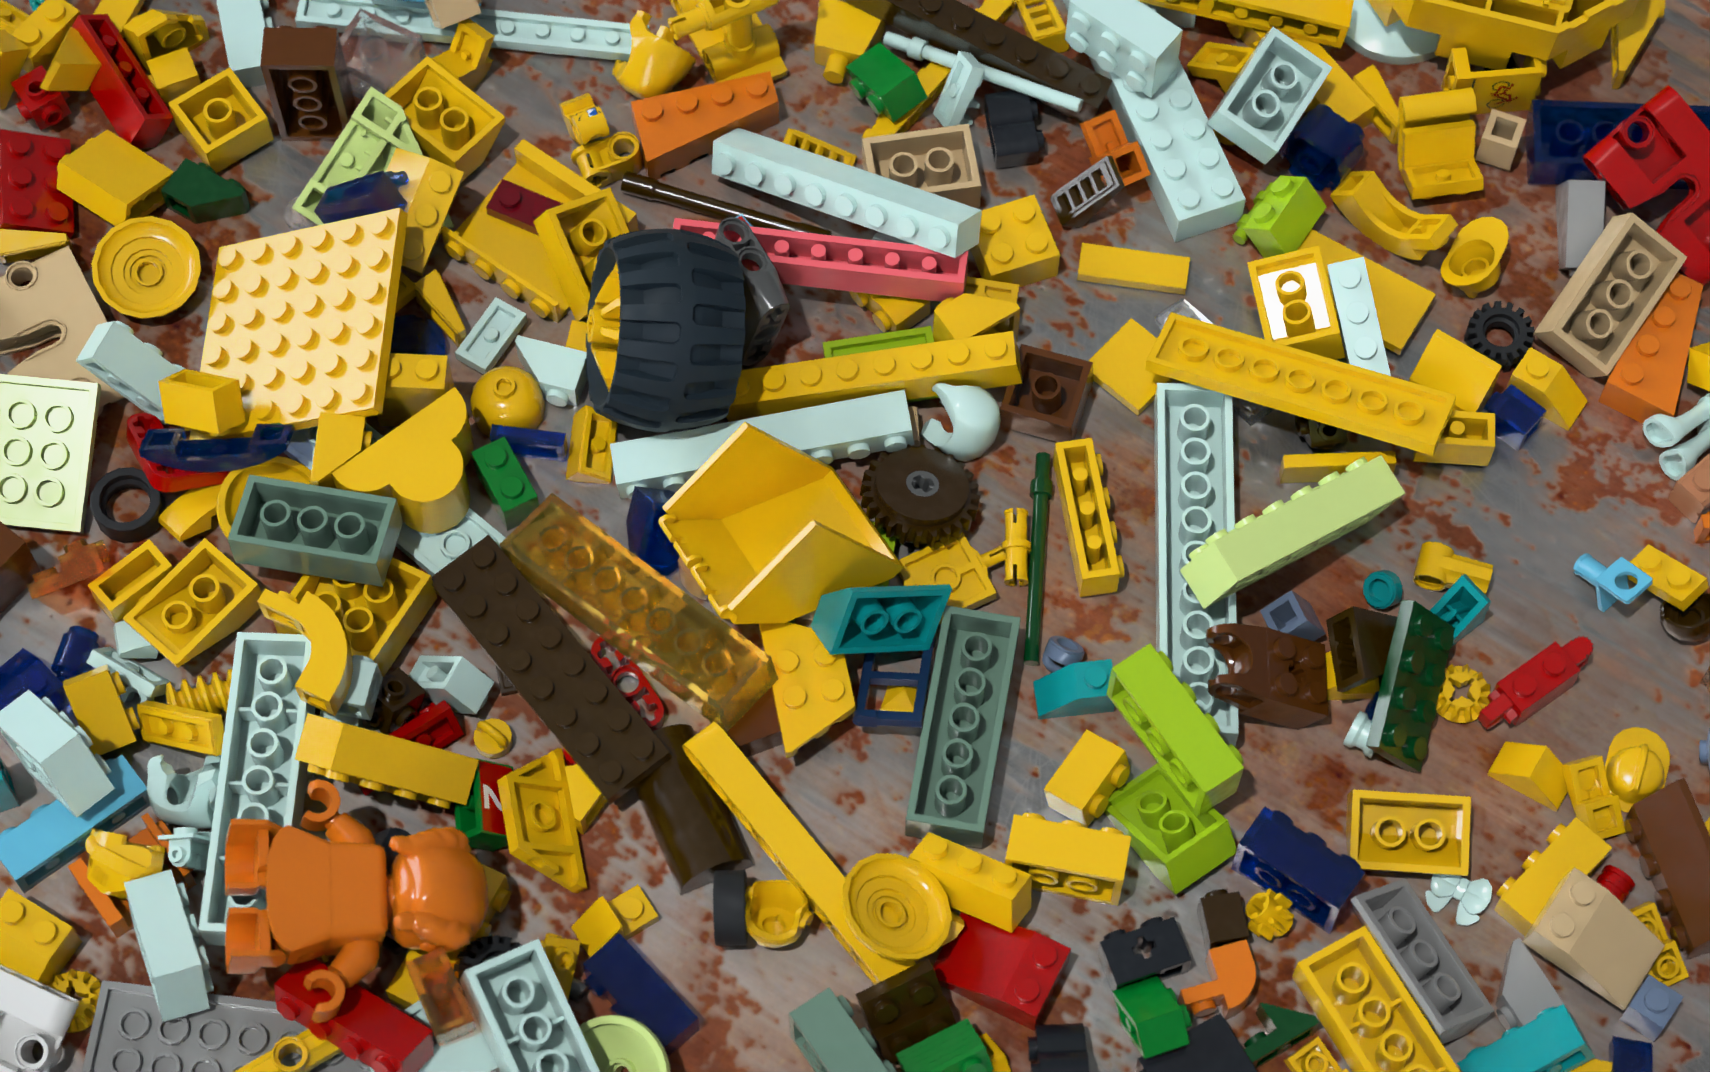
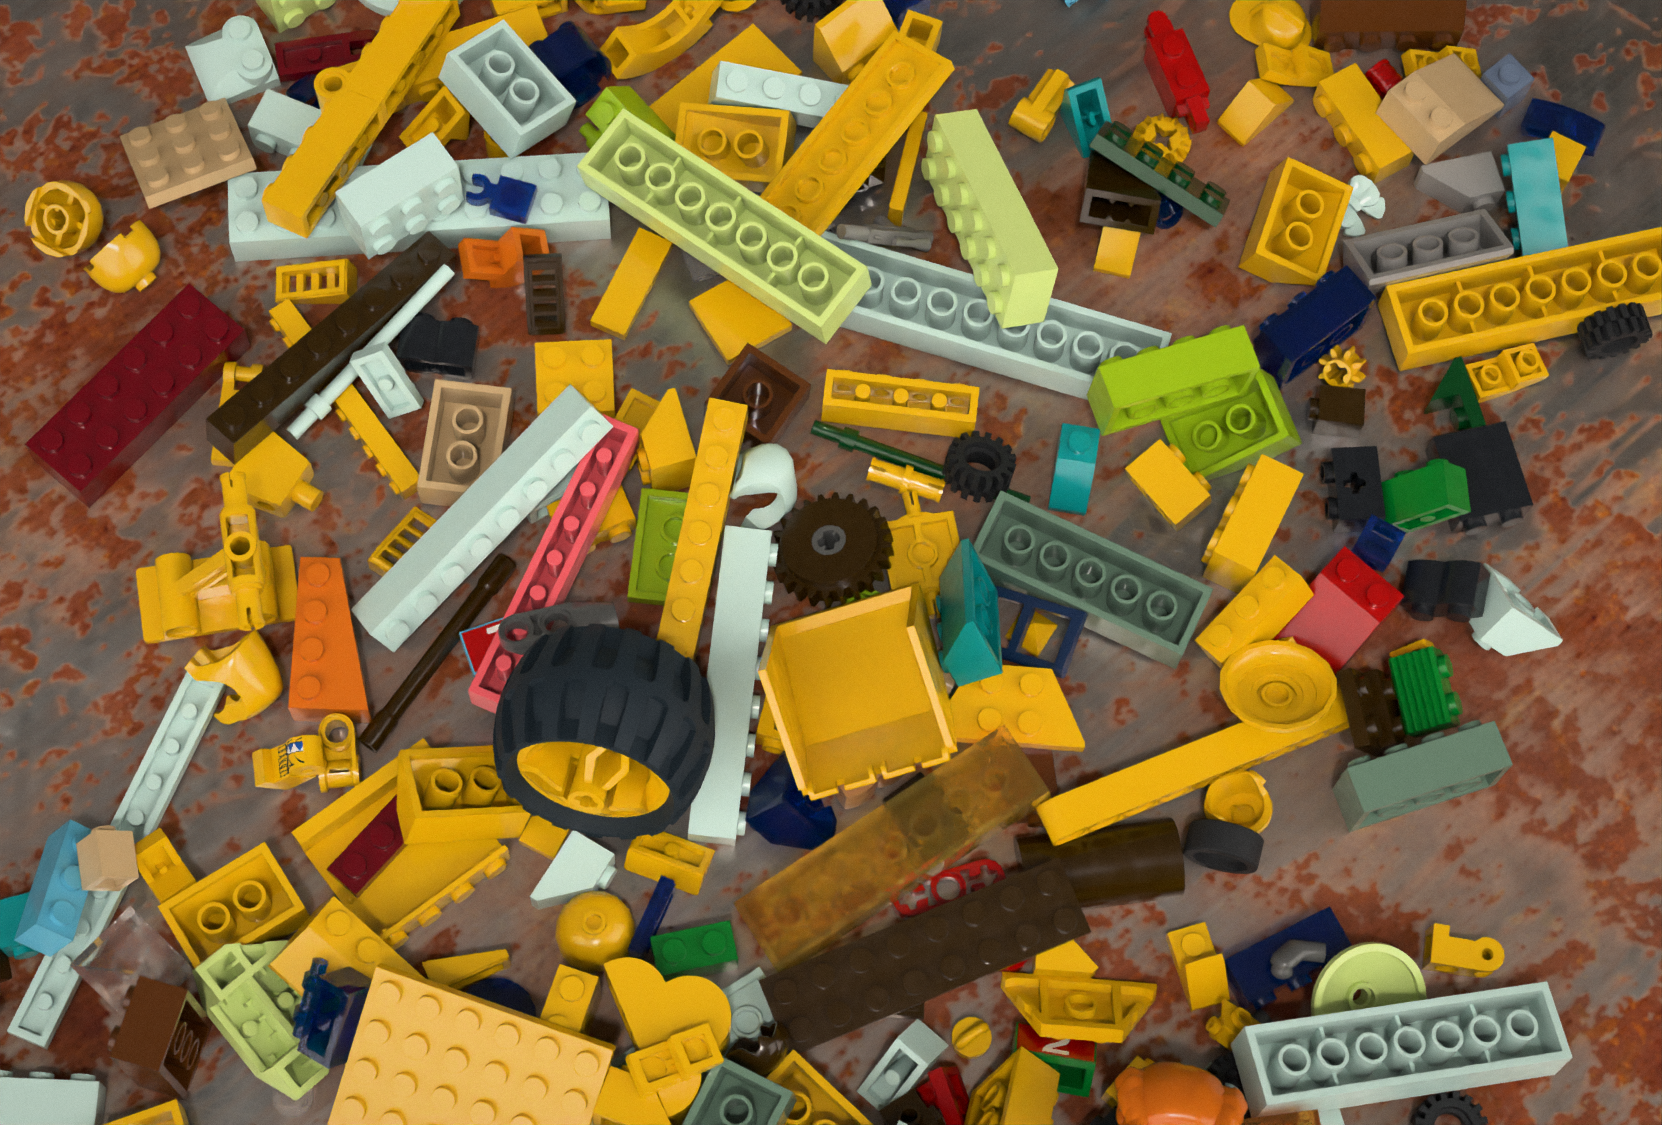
camera: 80 degrees left, 5 degrees up
light aqua plate [455,297,527,374] -> none
green brick [846,42,928,122] -> none
sand blue tile [1042,636,1085,673] -> none
orange brick [1178,939,1256,1020] -> none
reddish brown brick [1206,623,1329,730] -> none
sand blue brick [1260,590,1326,641] -> none
light aqua wheel [1343,711,1375,758] -> none
teal tile [1363,570,1403,609] -> none
none -> clear blue plate [466,174,538,224]
none -> yellowish green brick [577,108,872,344]
none -> yellow slope [625,1023,724,1098]
none -> dark brown hair [725,1021,790,1076]
none -> light grey piece [836,215,933,252]
none -> black tyre [942,431,1016,503]
none -> dark grey arm [1270,939,1326,979]
none -> clear blue brick [1351,514,1406,573]

